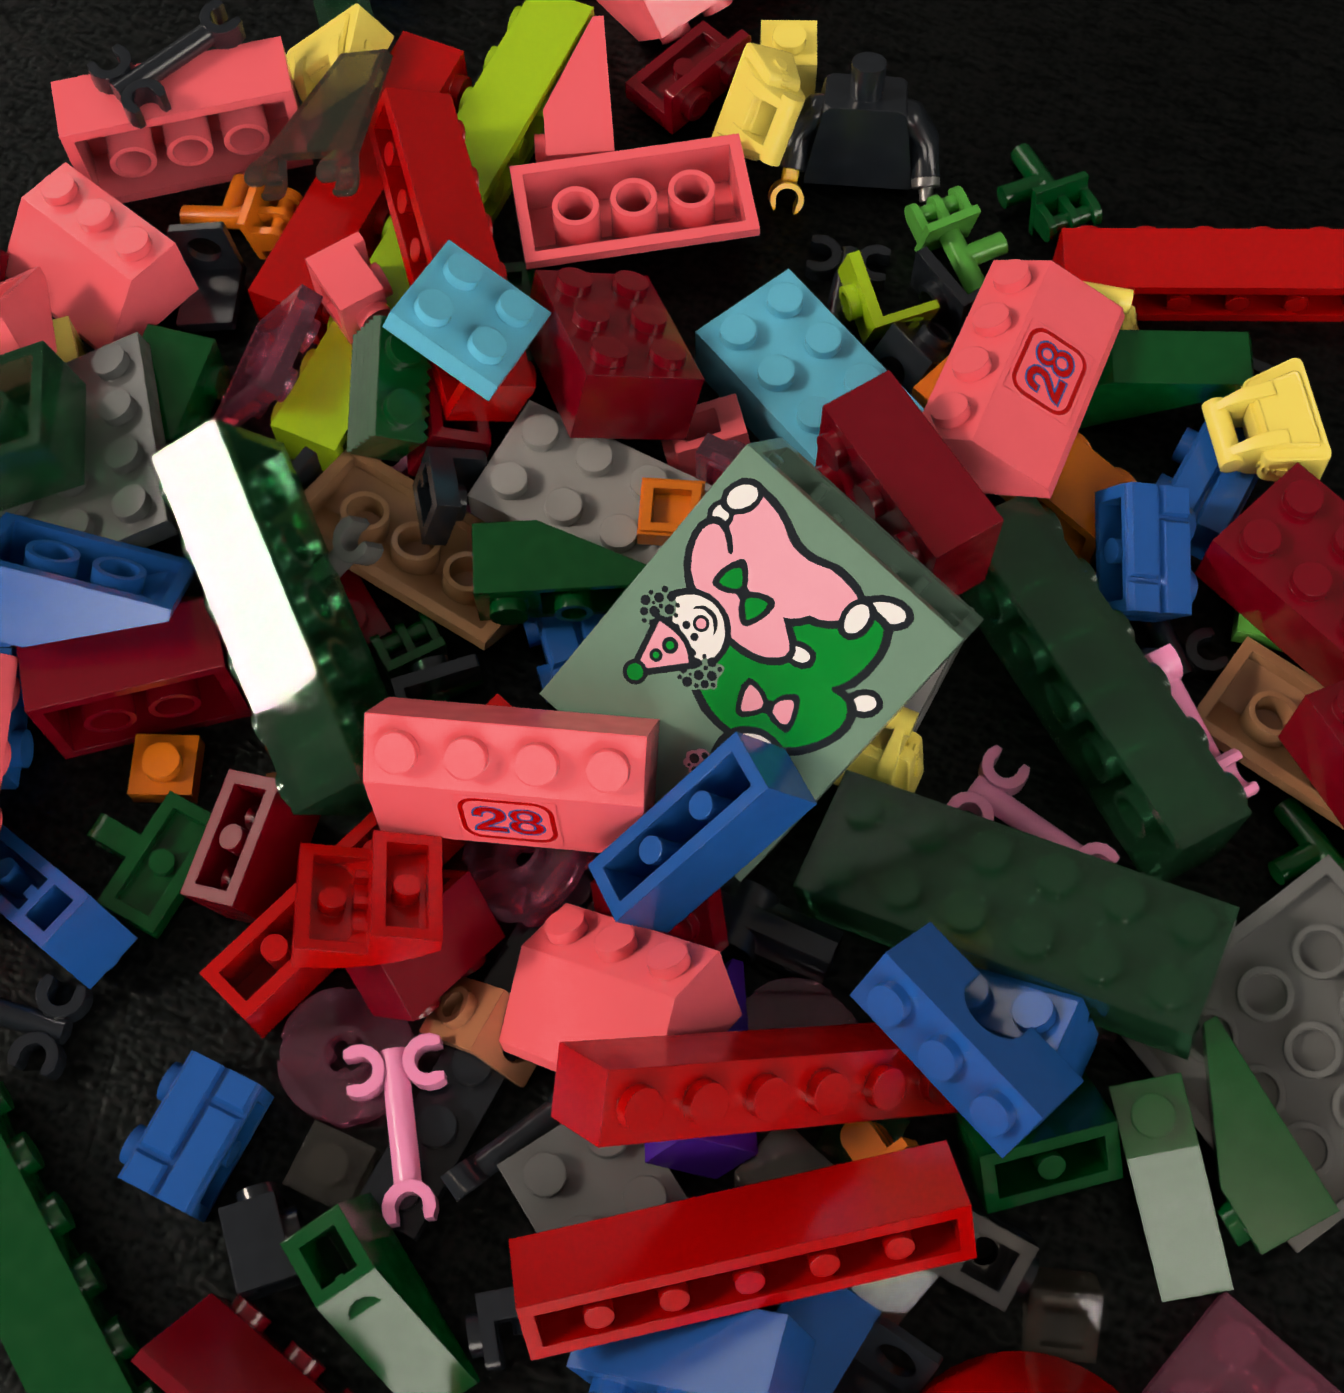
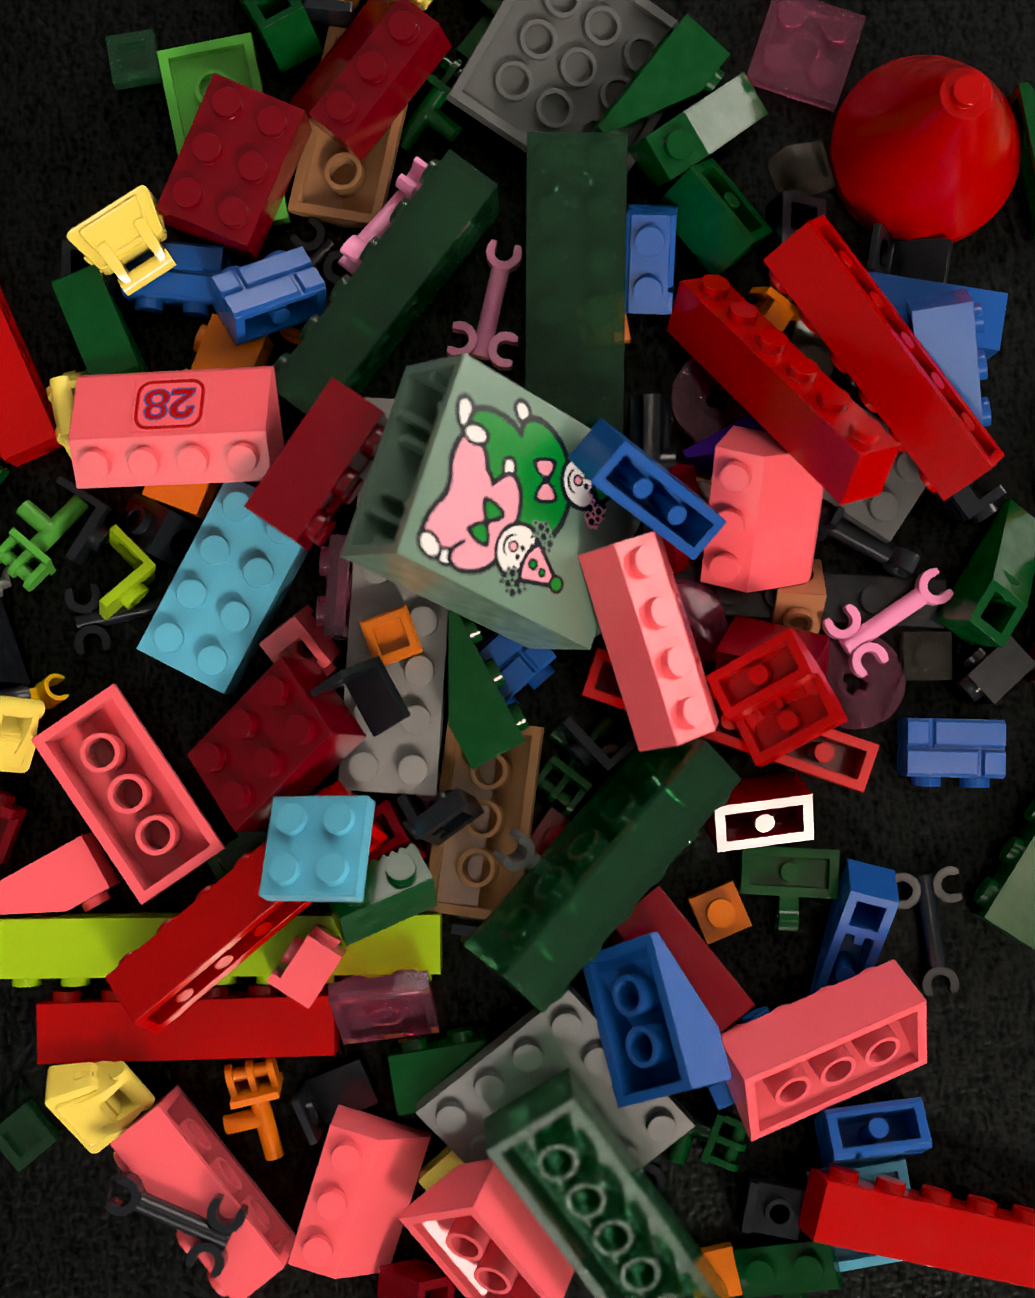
camera: 120 degrees left, 20 degrees up
clear smoke flag [244,49,393,201] -> none
blue arch [850,922,1084,1159] -> none
none -> black bracket [310,656,410,737]

